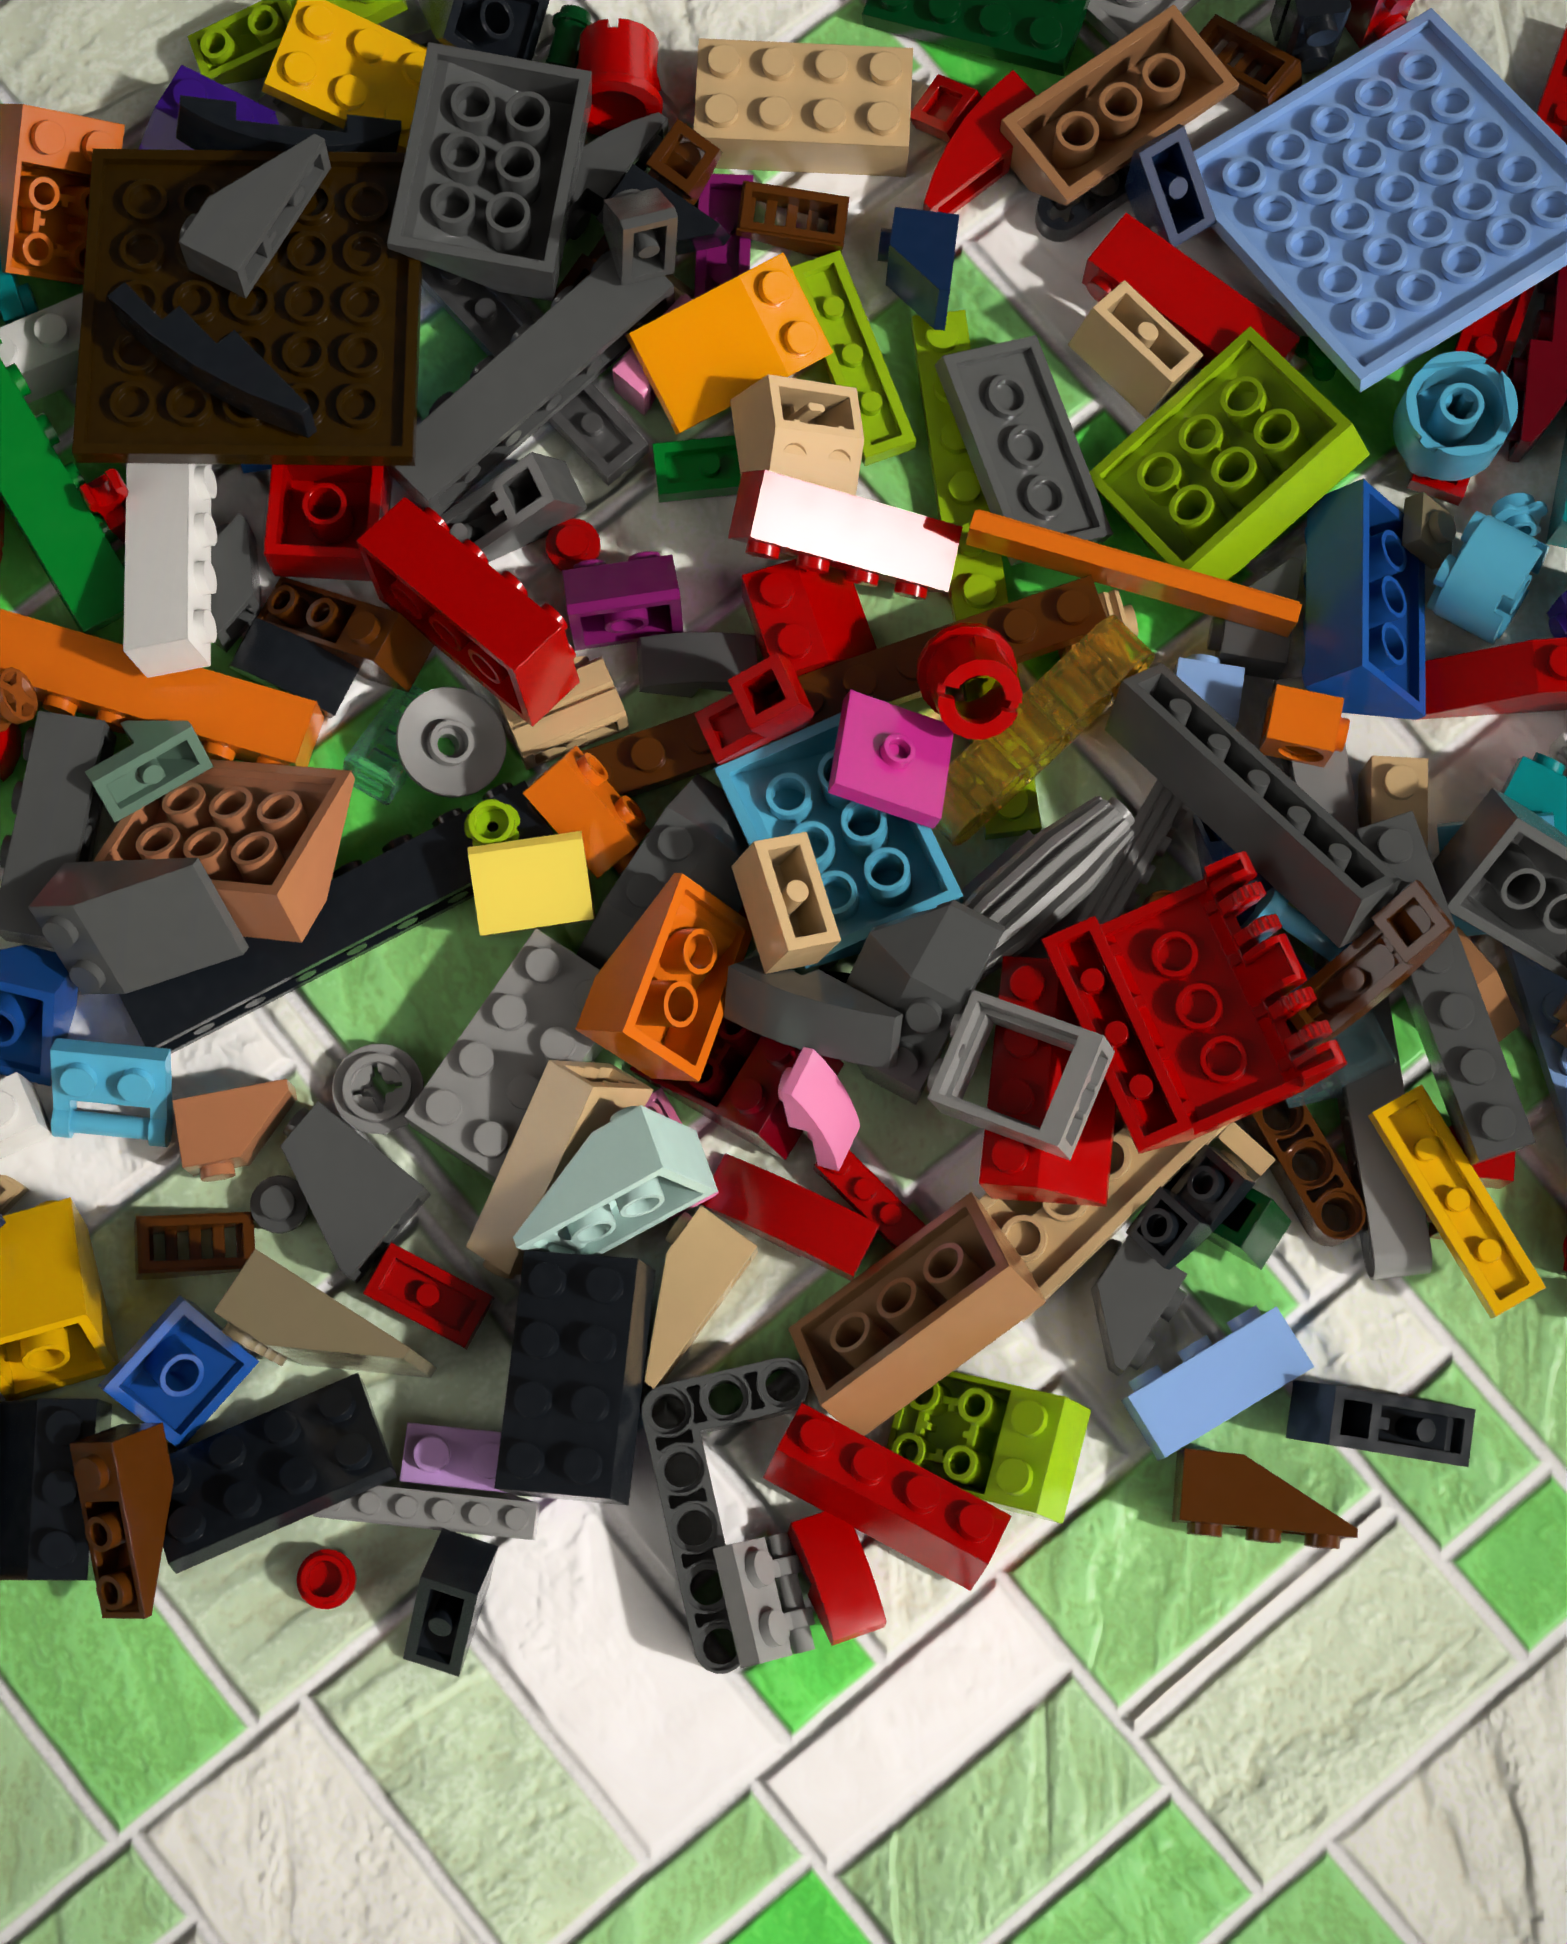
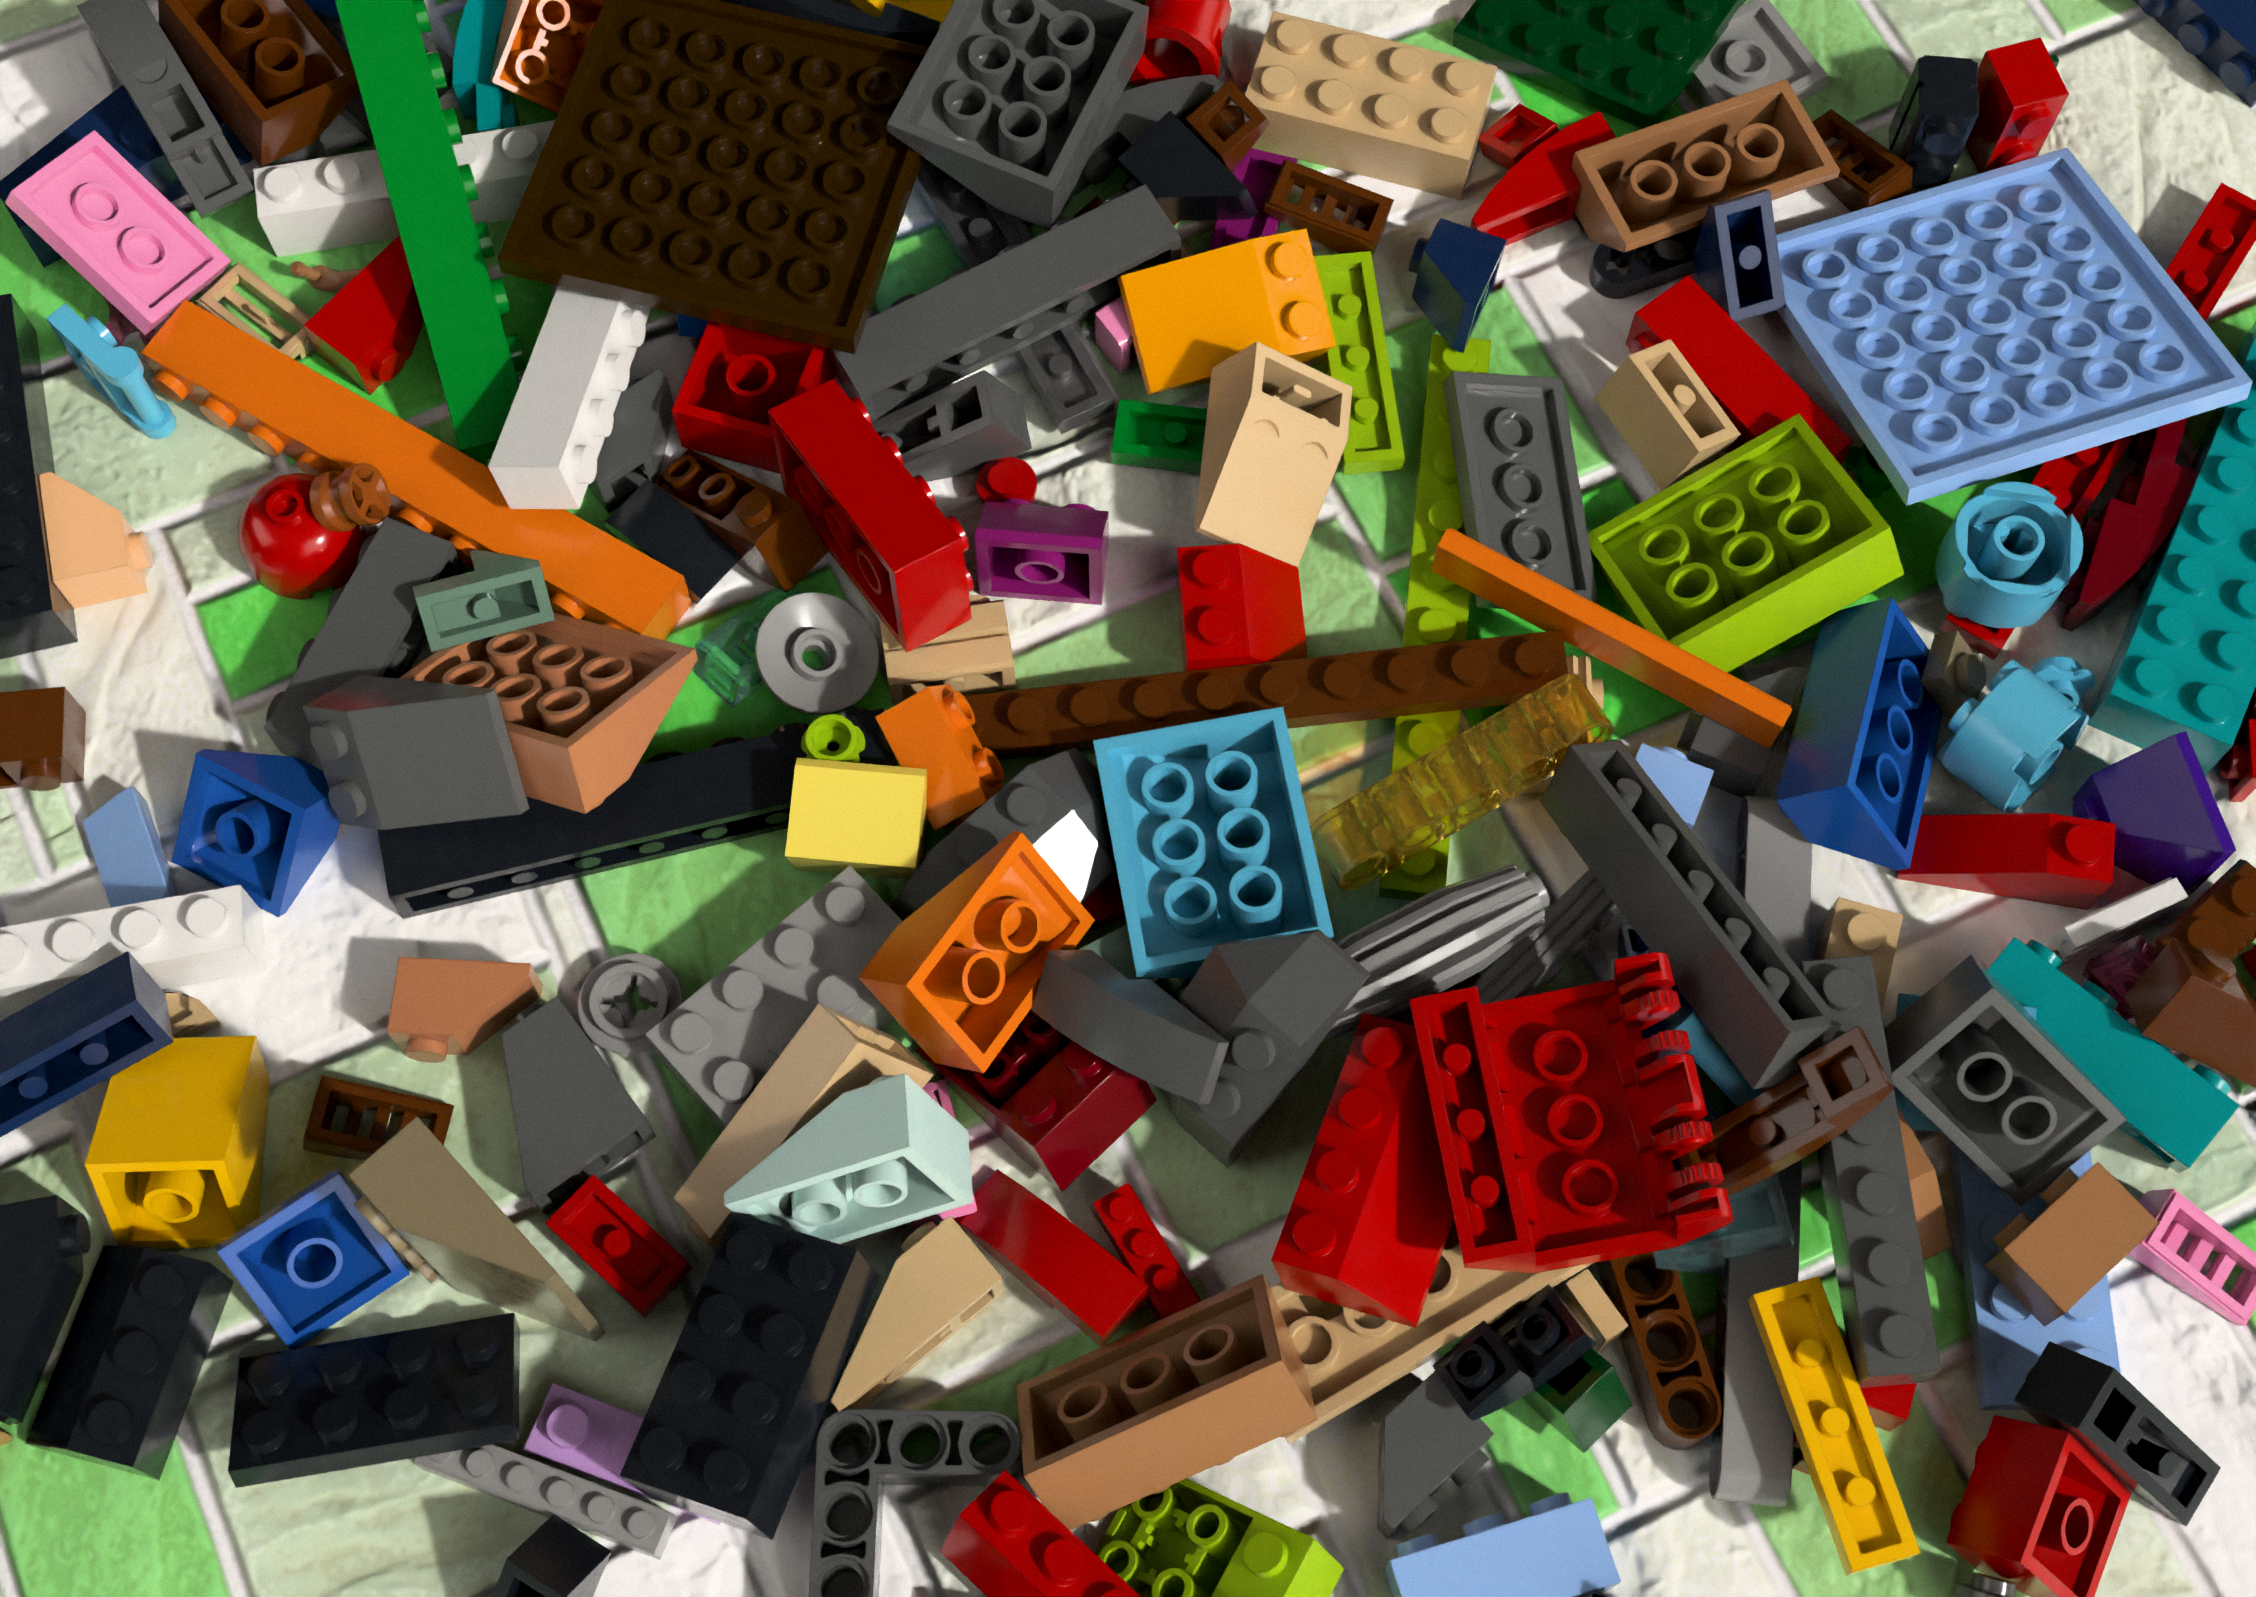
camera: 15 degrees right, 10 degrees down
medium azure plate [50,1038,173,1147] -> none
reddish brown slope [69,1422,174,1619] -> none
red plate [79,469,129,544] -> none
black slope [107,282,317,438] -> none
dark grey slope [179,134,331,299] -> none
dark grey plate [250,1175,309,1234] -> none
red plate [296,1549,357,1609] -> none
dark grey slope [603,188,678,286] -> none
dark grey slope [637,632,758,698] -> none
red brick [694,653,814,765] -> none
brick [728,470,963,600] -> none
tan brick [731,832,841,974] -> none
bright pink slope [778,1047,860,1171] -> none
dark pink plate [827,690,954,829] -> none
red piece [916,623,1023,740] -> none
light grey window [927,990,1115,1160] -> none
orange brick [1258,684,1350,768] -> none

